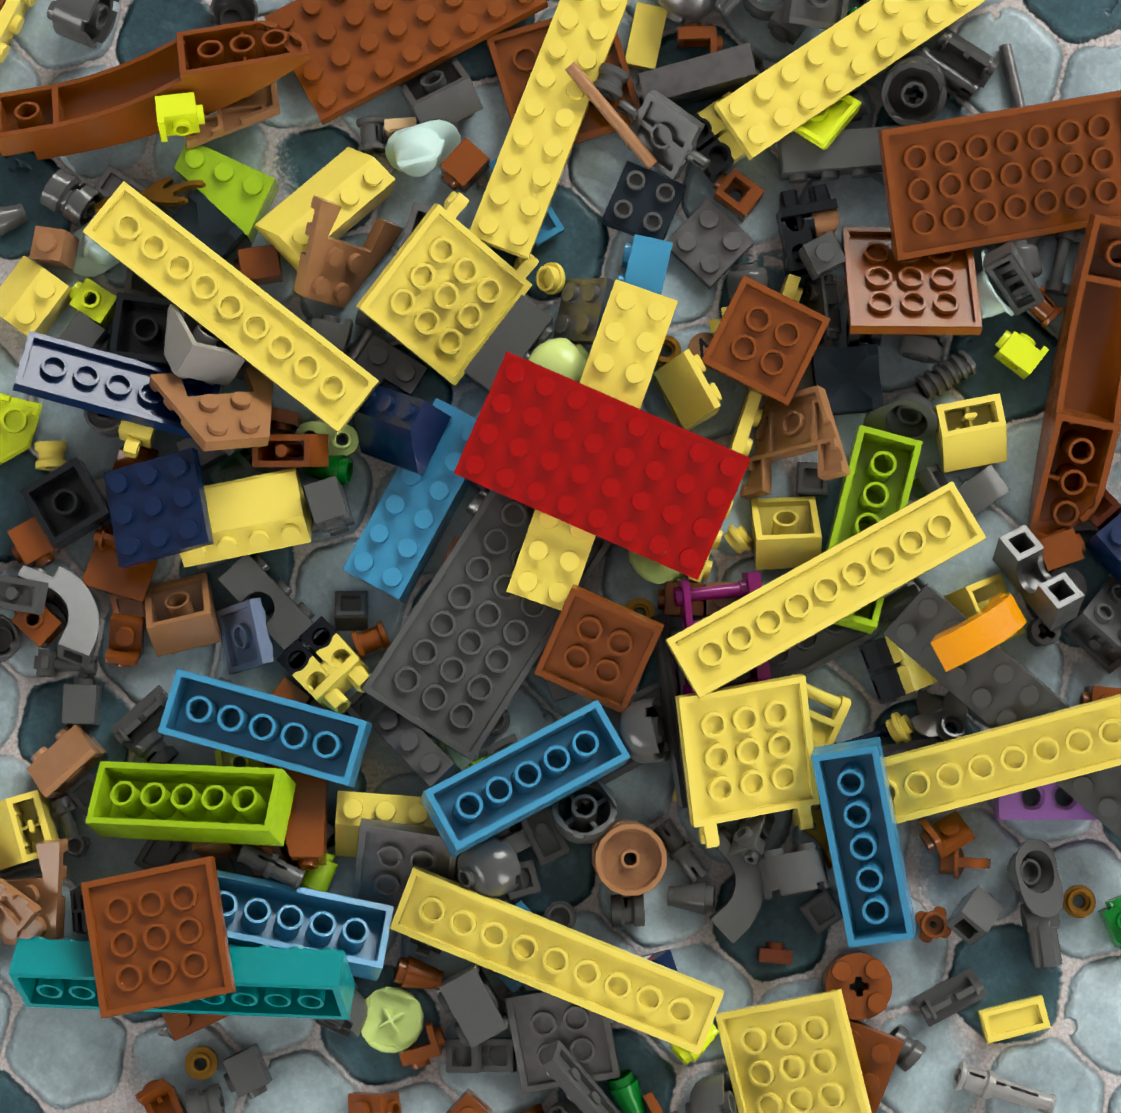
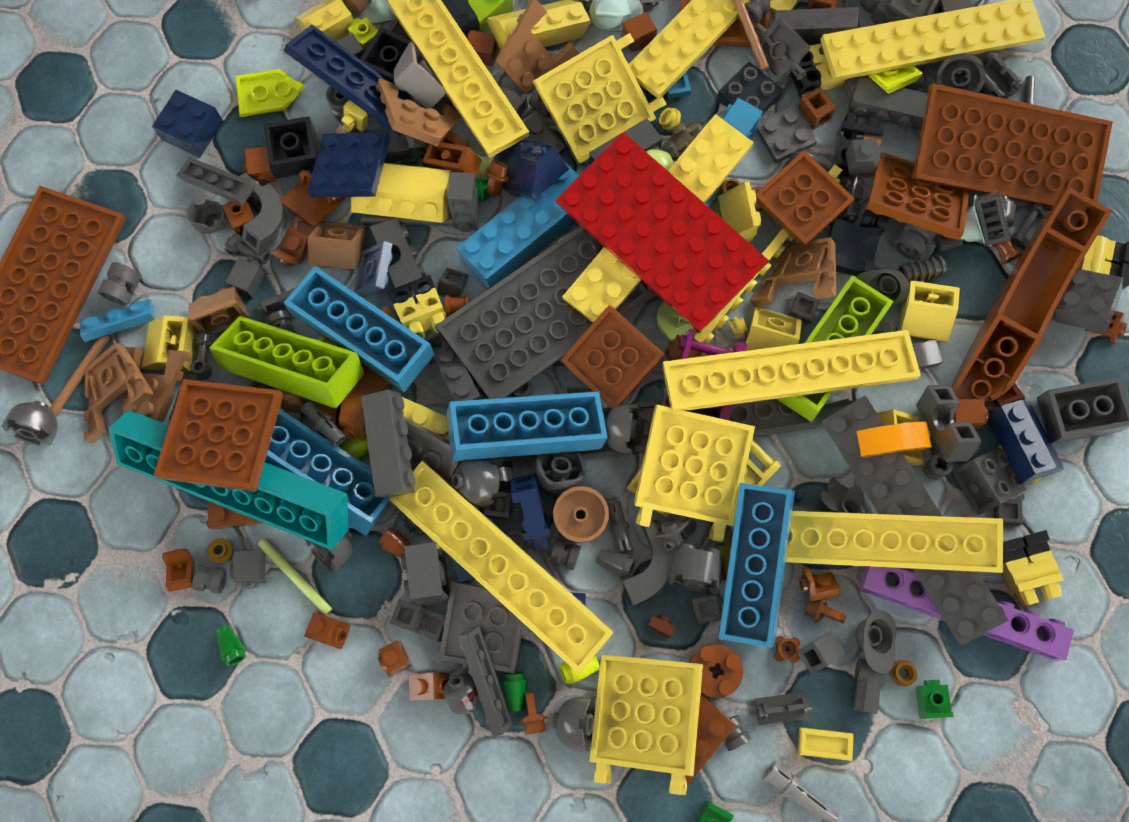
camera: 25 degrees right, 10 degrees down
light yellow wheel [34,441,68,471] -> none
yellowish green tile [361,986,424,1053] -> none
dark orange bracket [399,1020,446,1070] -> none
dark grey axle [651,614,689,808] -> none
hips [859,636,939,704] -> none
light yellow plate [885,712,914,744] -> none
neon yellow brick [993,330,1049,380] -> none
none -> yellowish green bar [258,538,333,616]
none -> dark grey brick [361,390,415,498]
none -> dark orange piece [485,160,509,196]
none -> dark blue hips [511,473,550,551]

